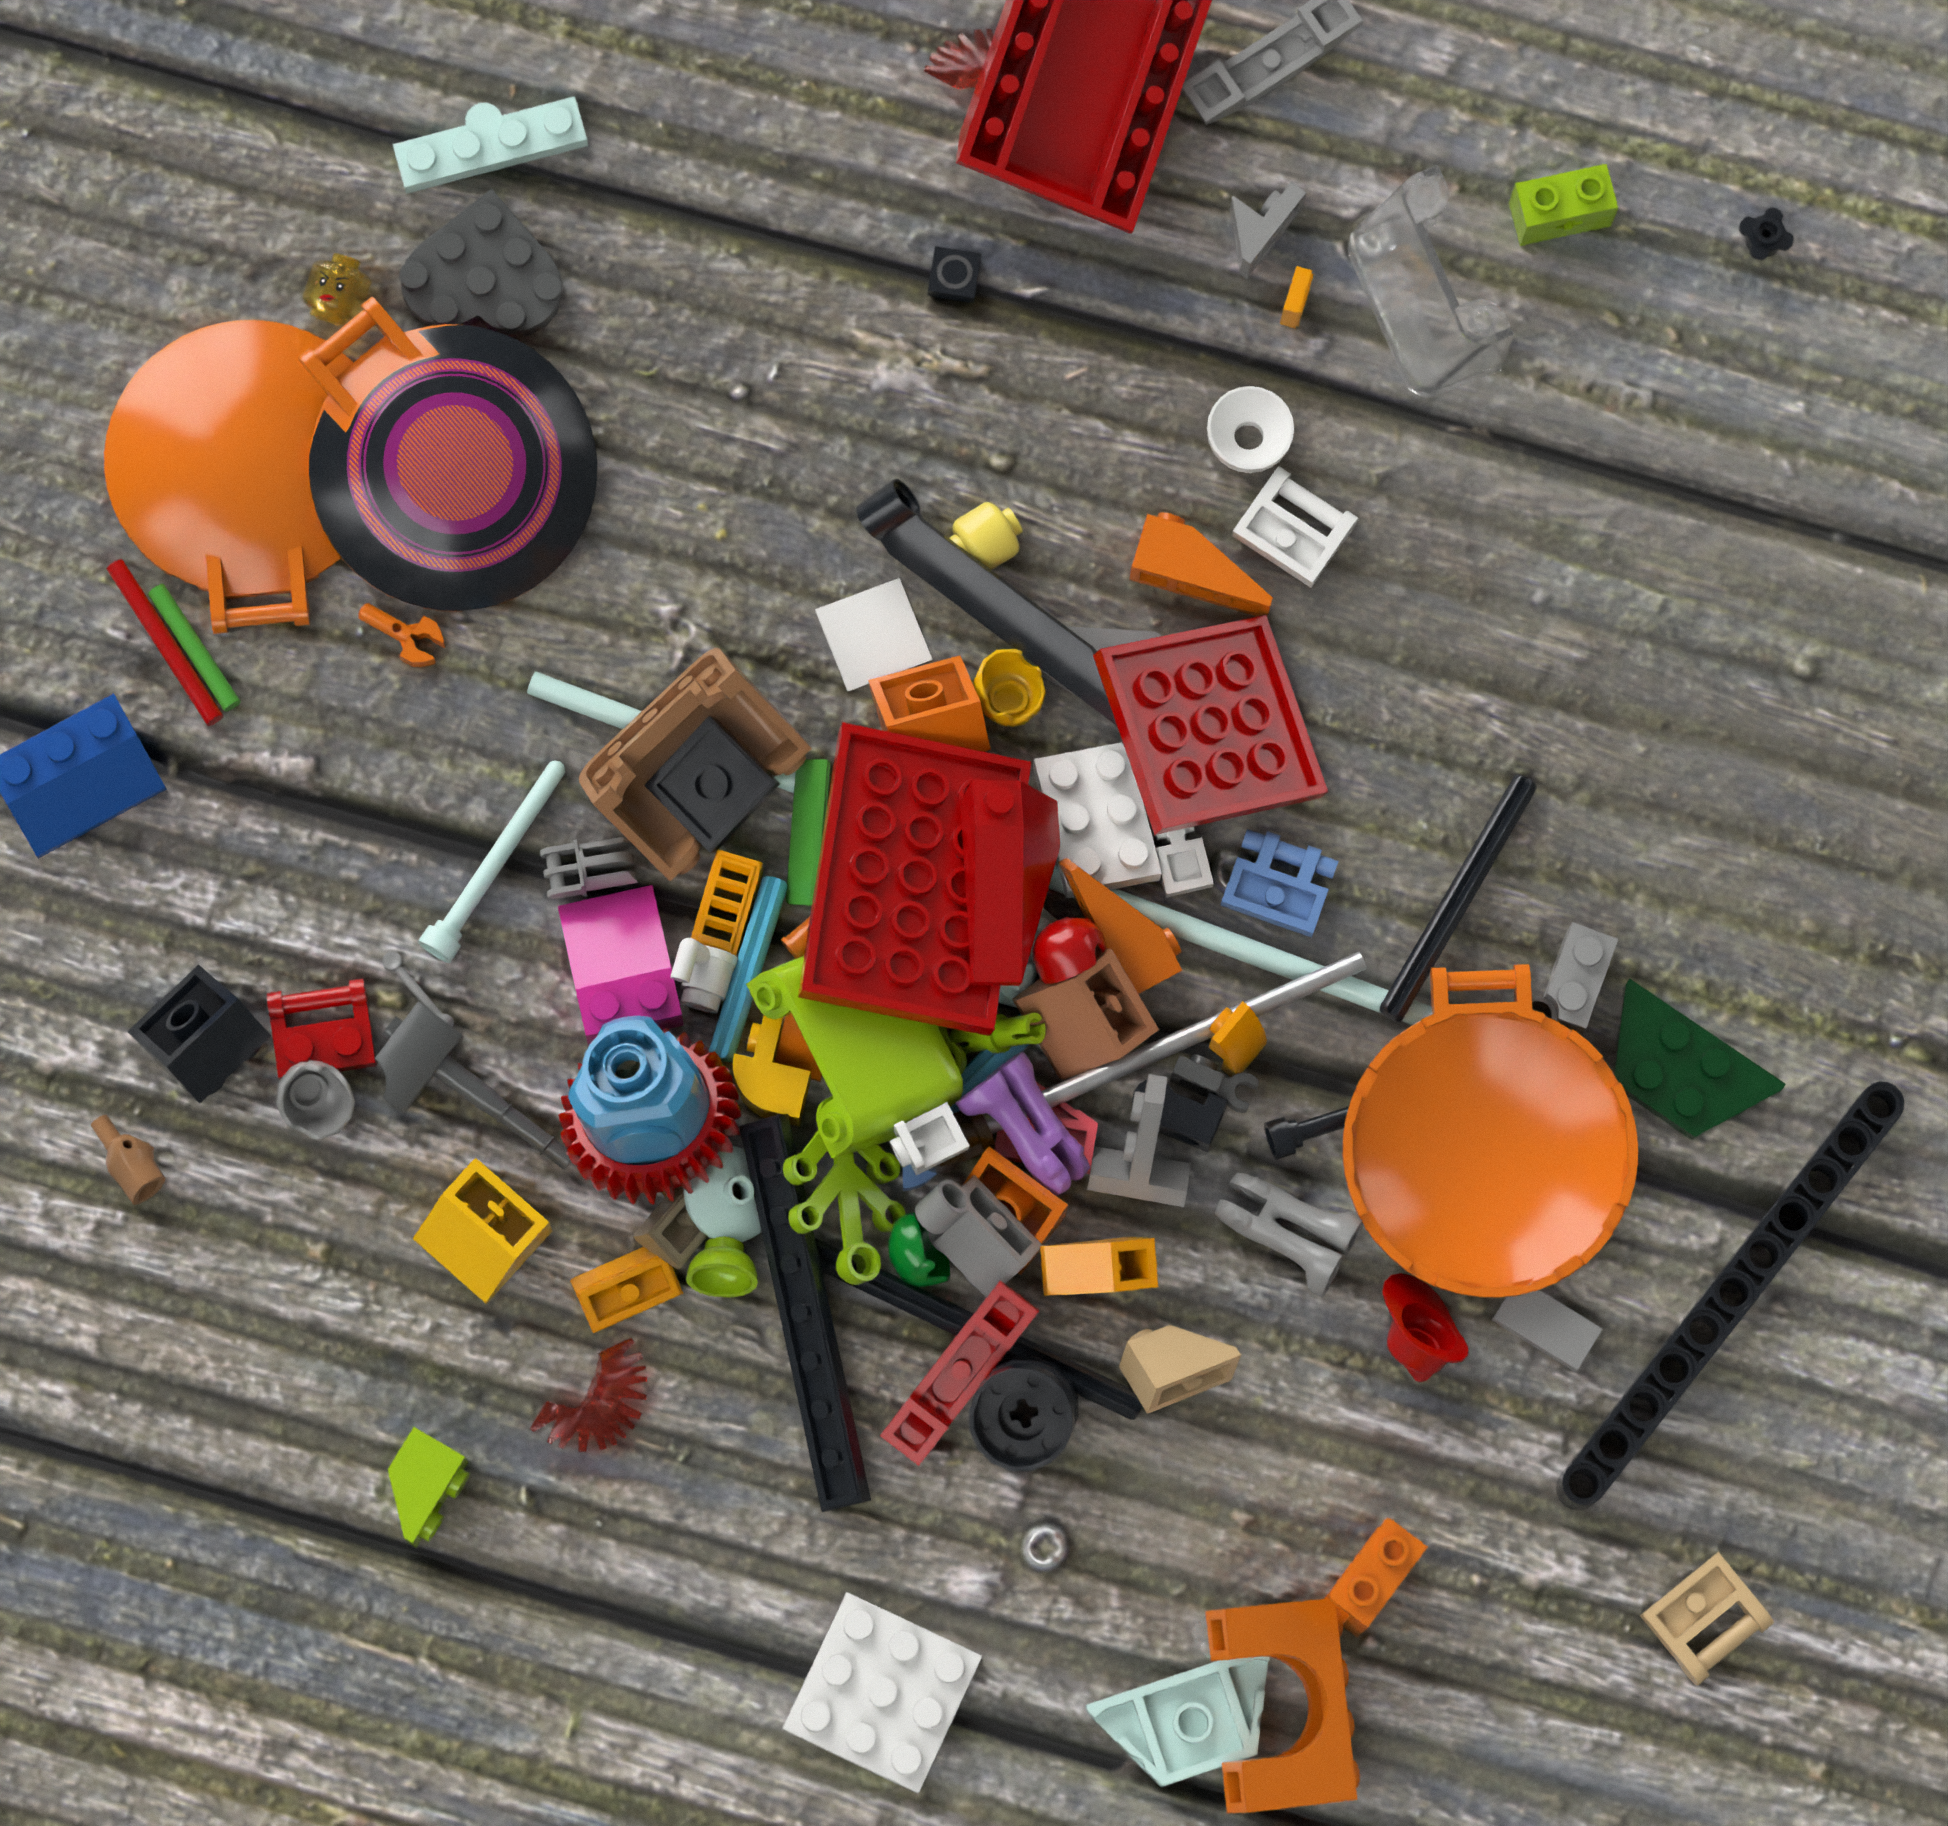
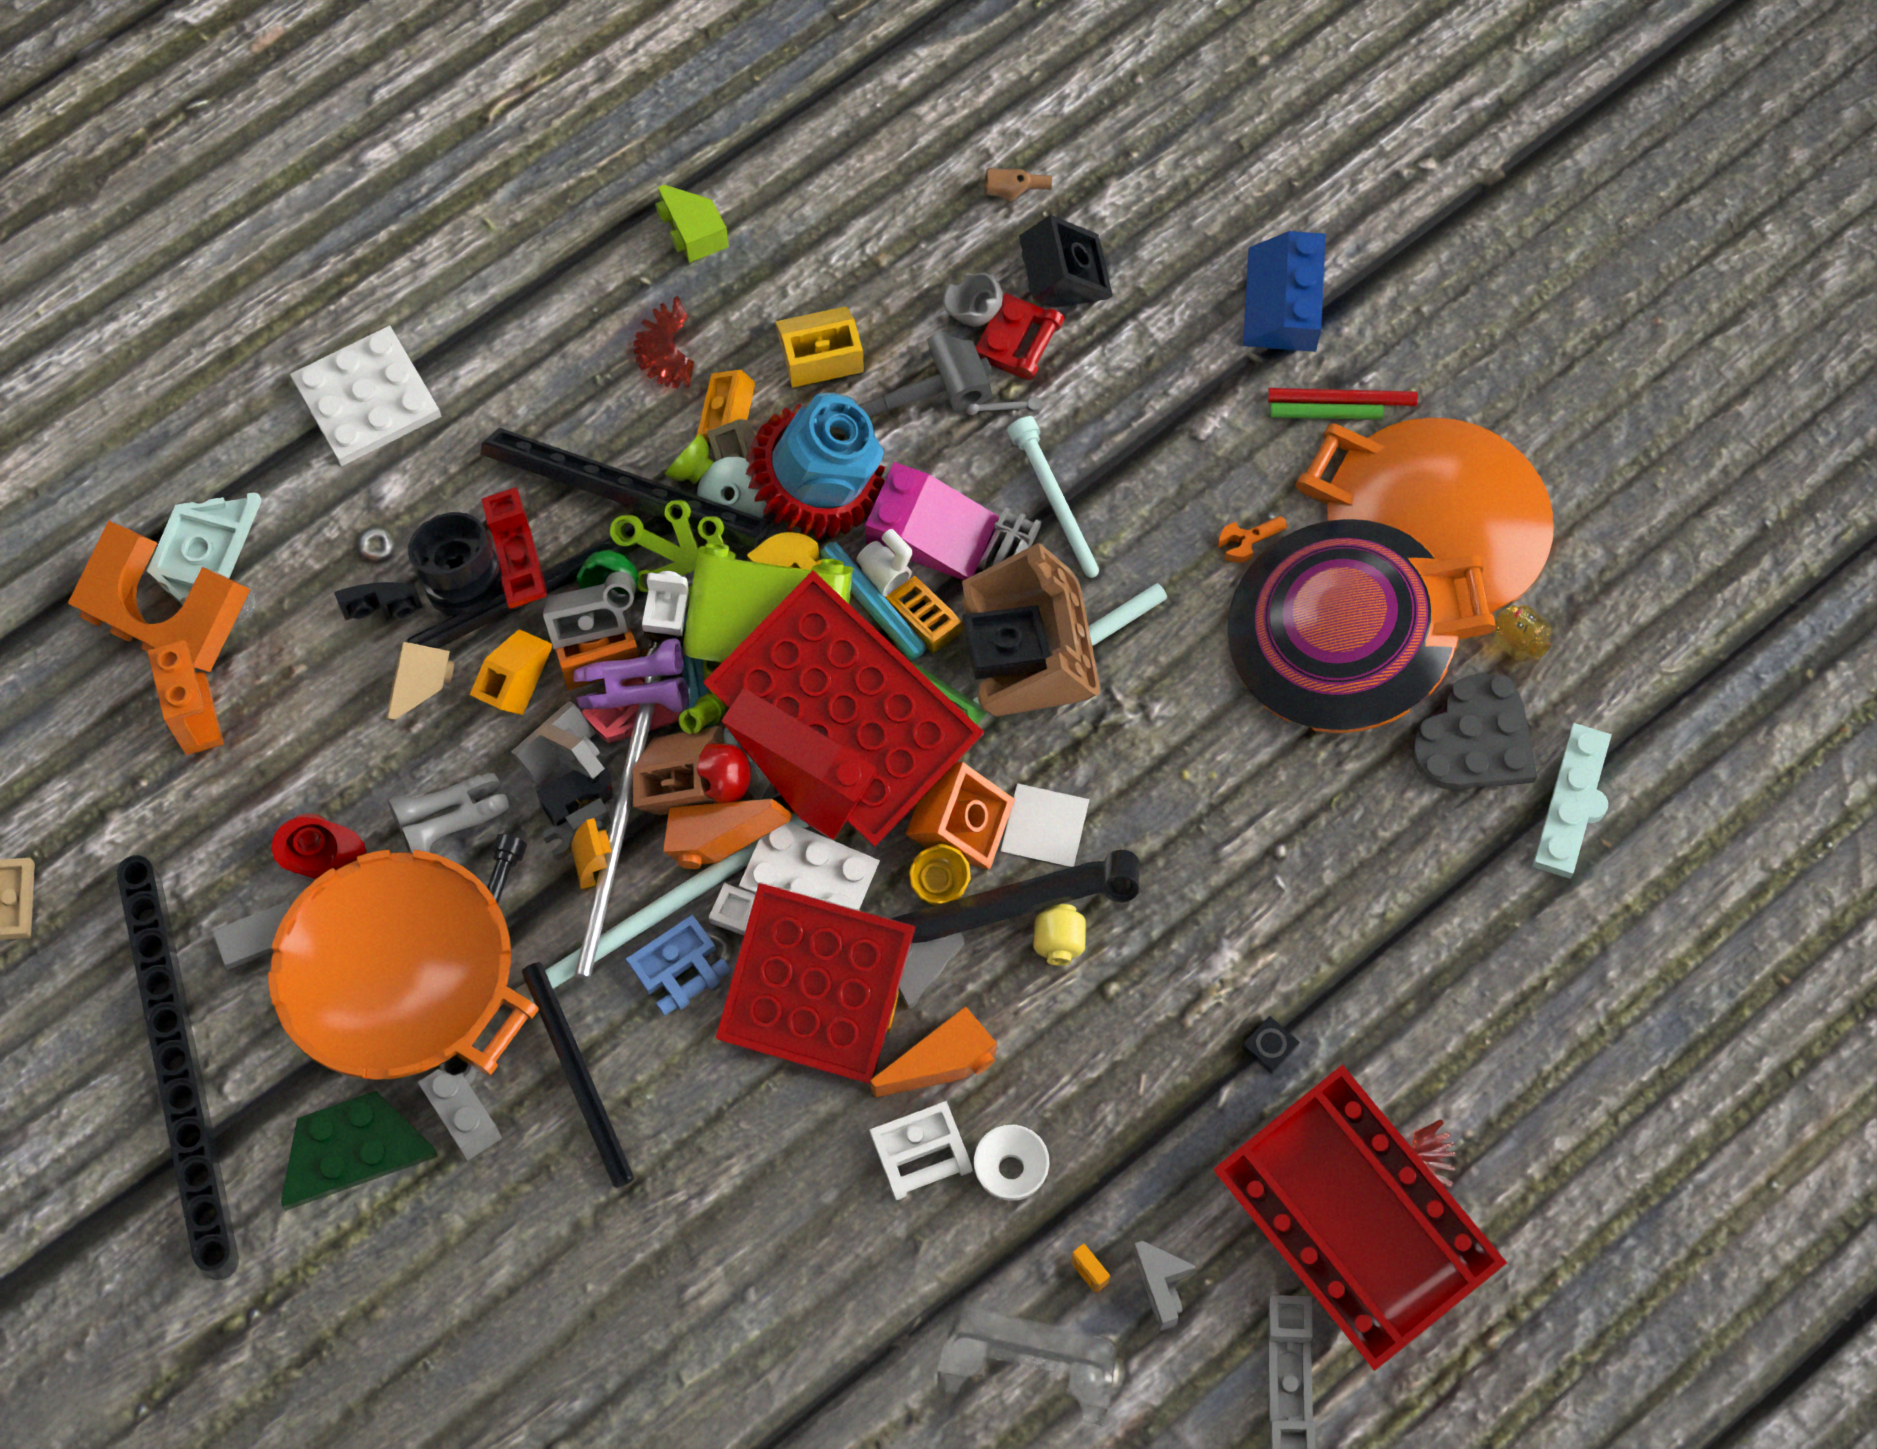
camera: 130 degrees right, 10 degrees down
none -> black slope [334,582,423,620]

